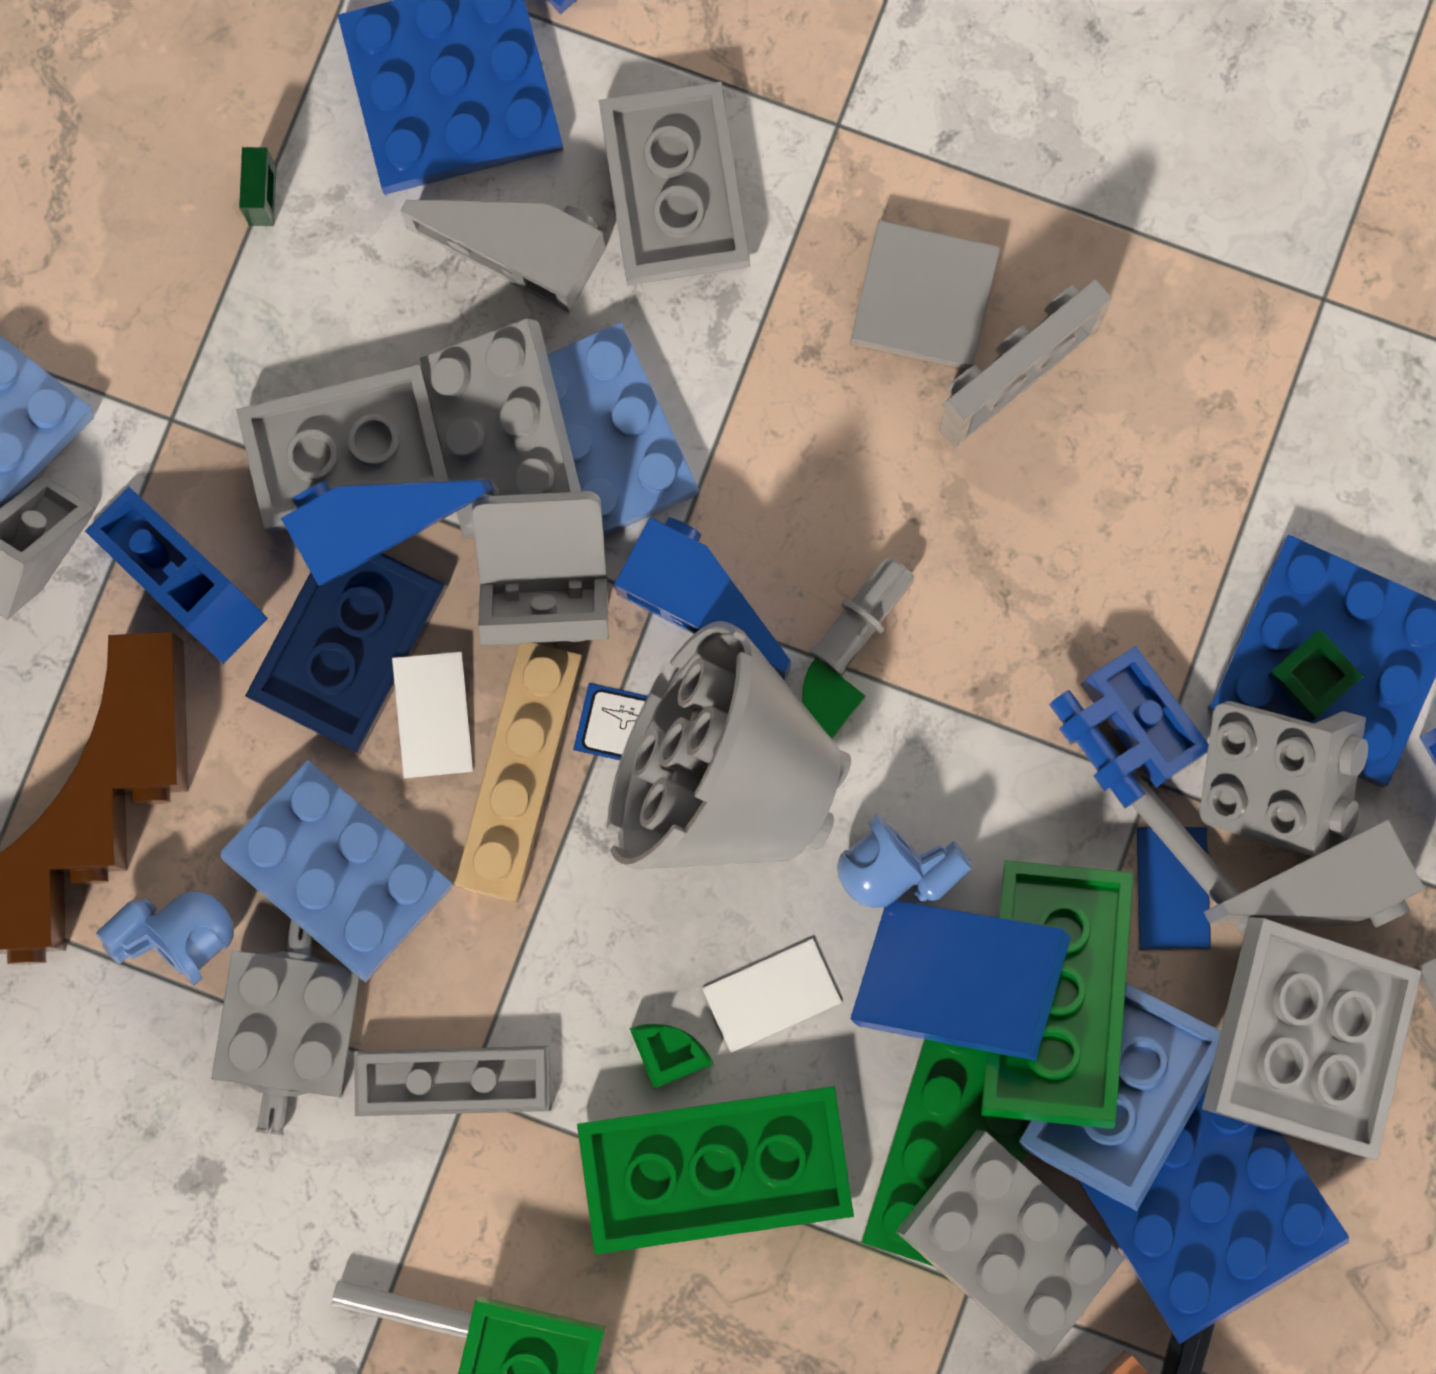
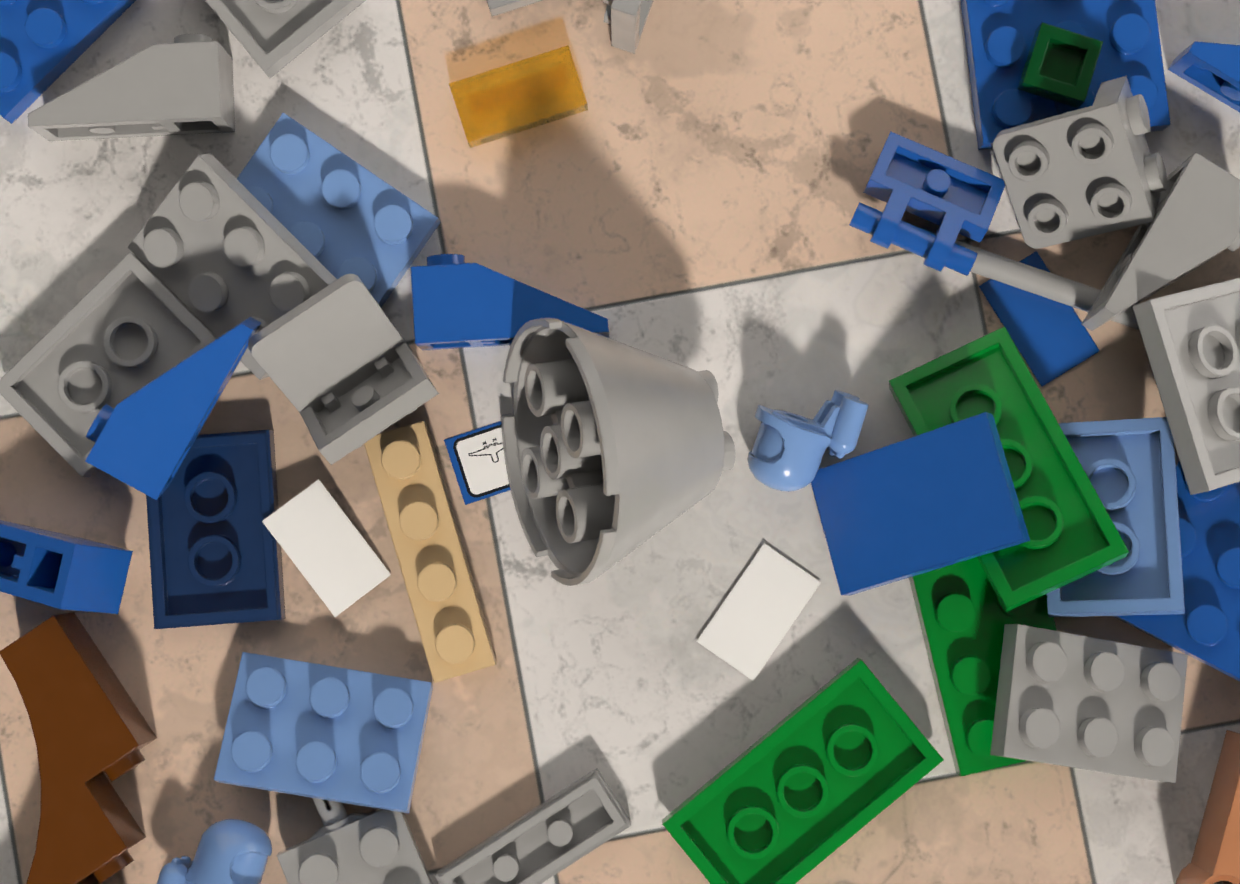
camera: 35 degrees left, 5 degrees up
green tile [629,1024,714,1089] -> none
green tile [802,657,866,739] -> none
light grey axle [810,558,914,677] -> none
none -> clear yellow tile [449,45,588,148]

